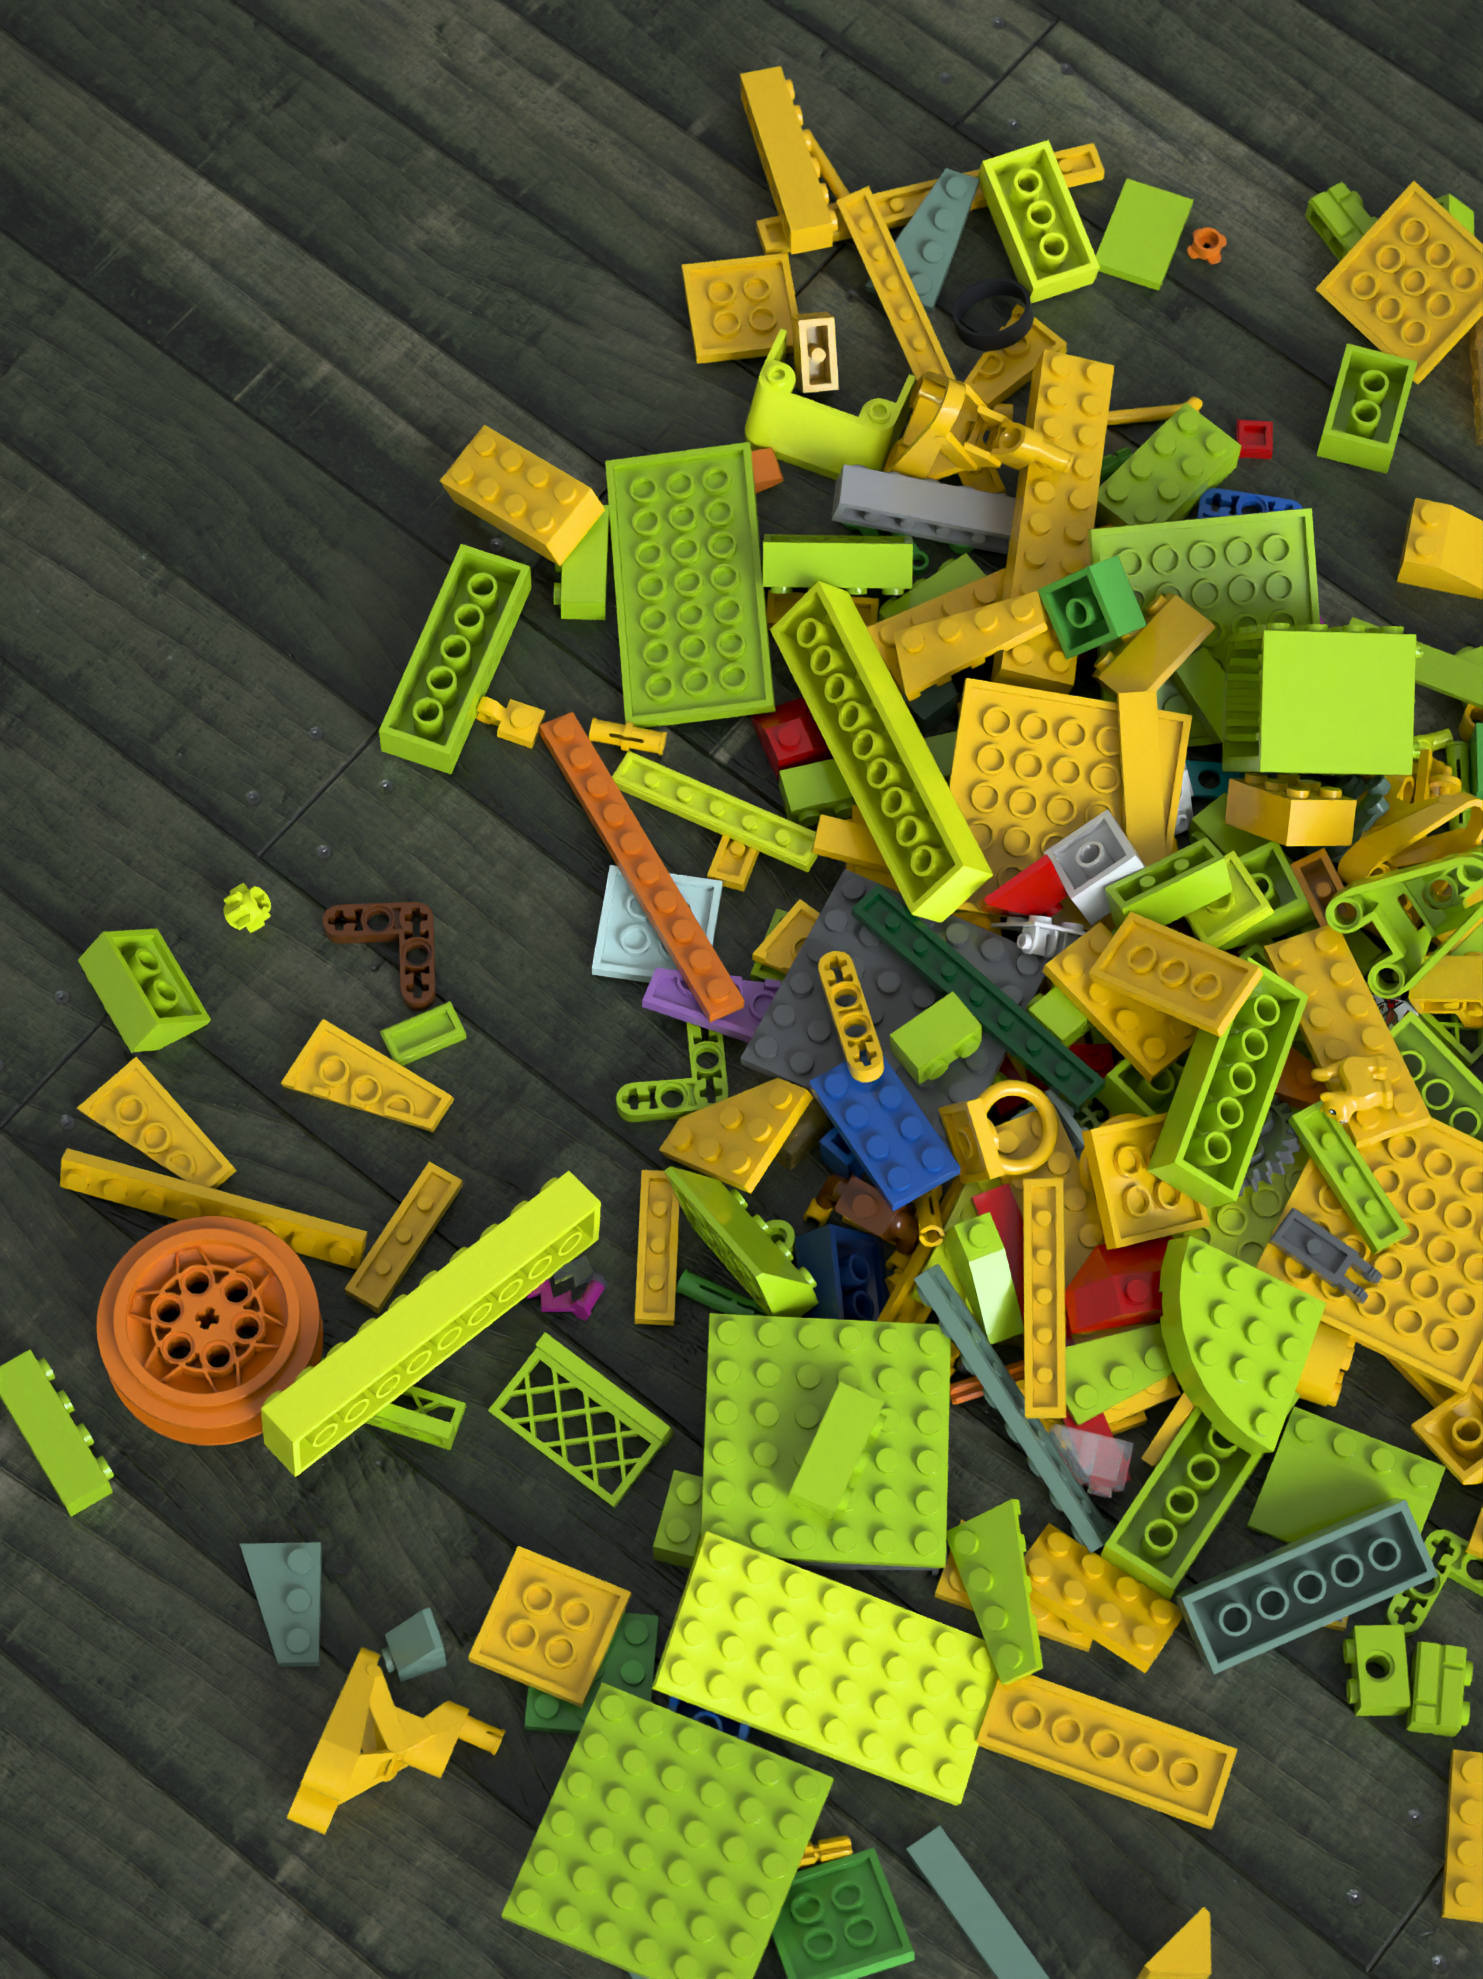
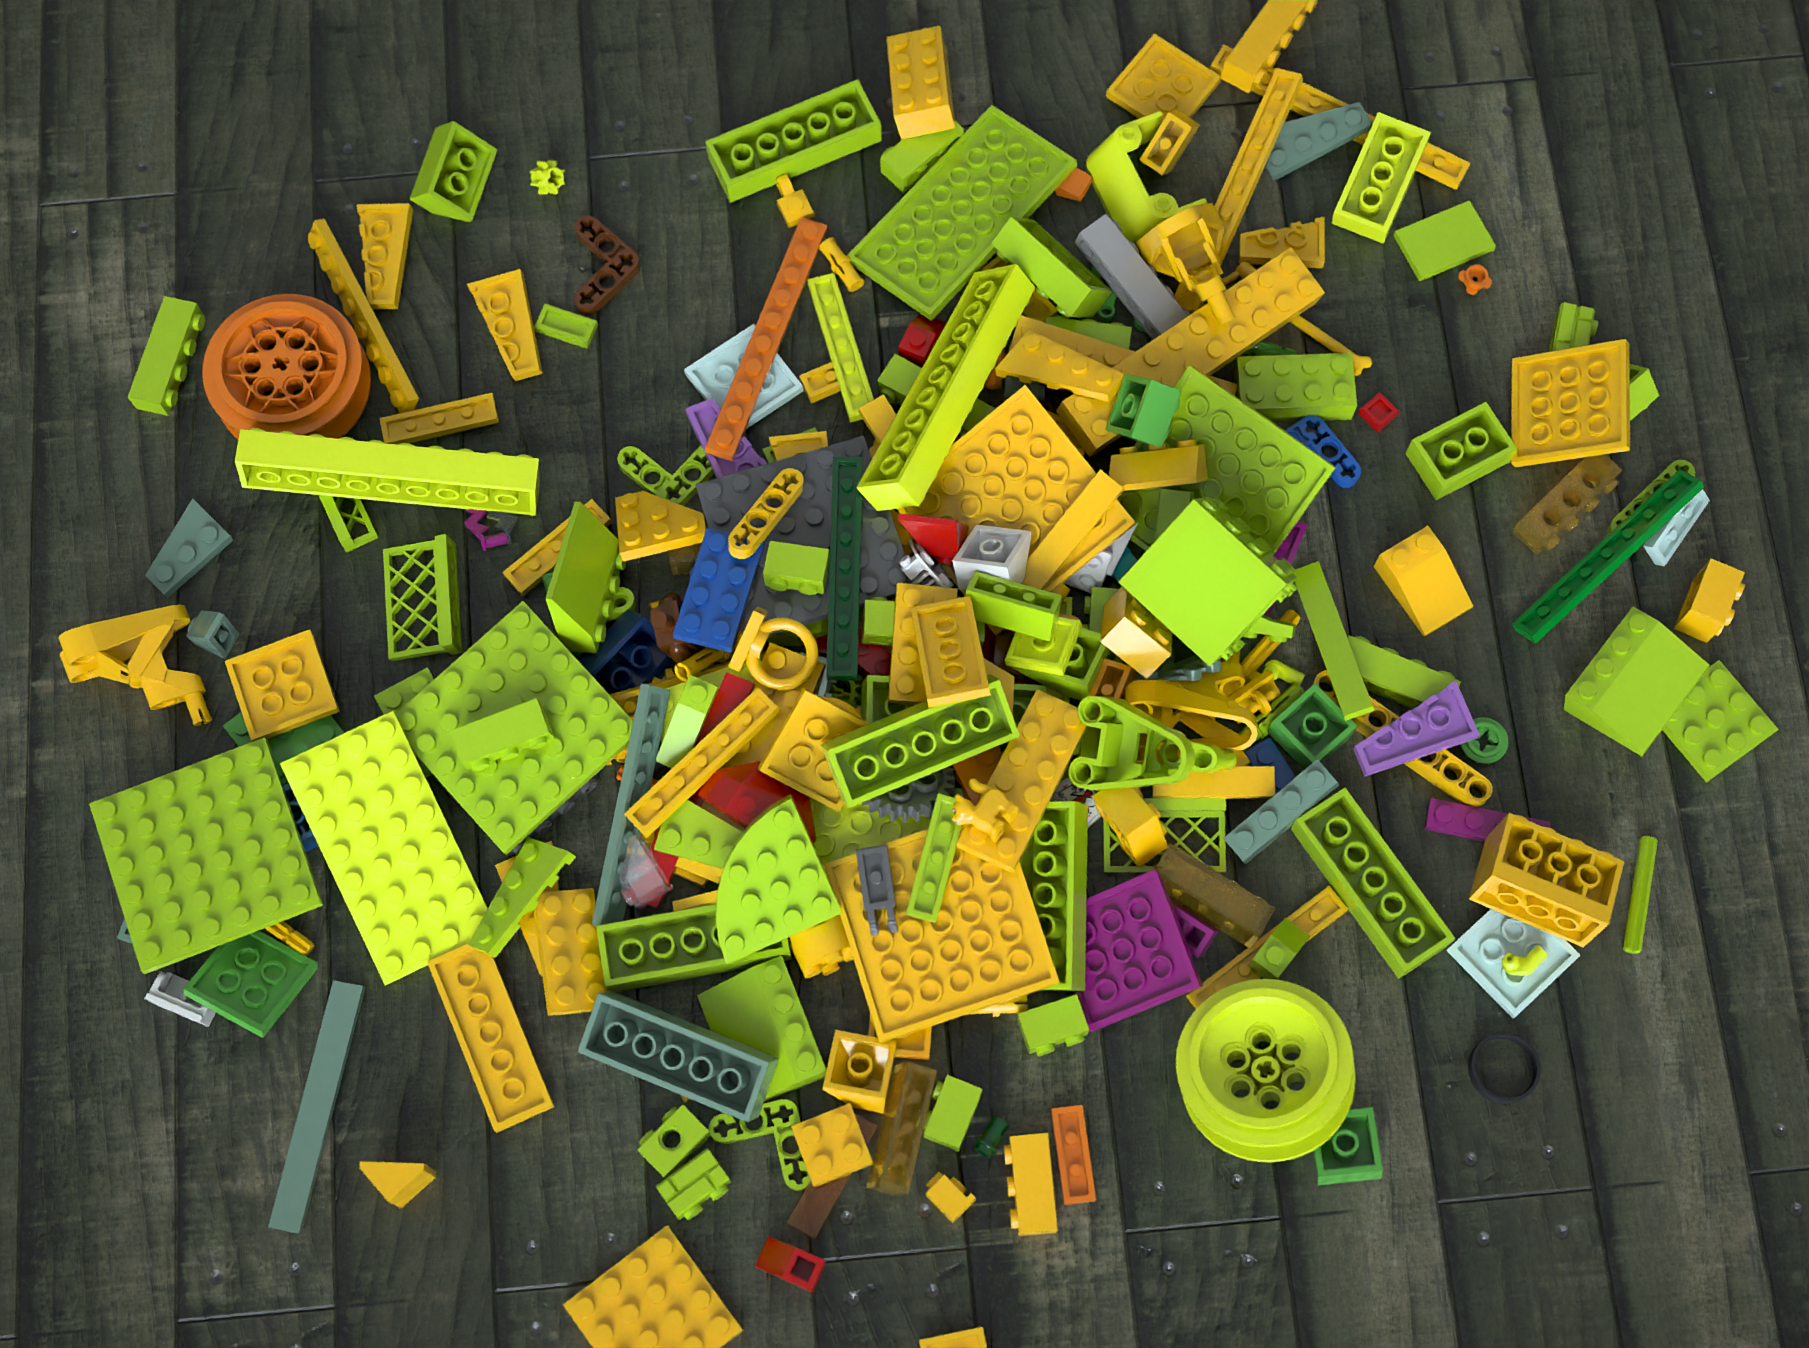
camera: 50 degrees right, 5 degrees up
yellow bar [803,129,850,200] -> none
black tyre [952,278,1034,351] -> none

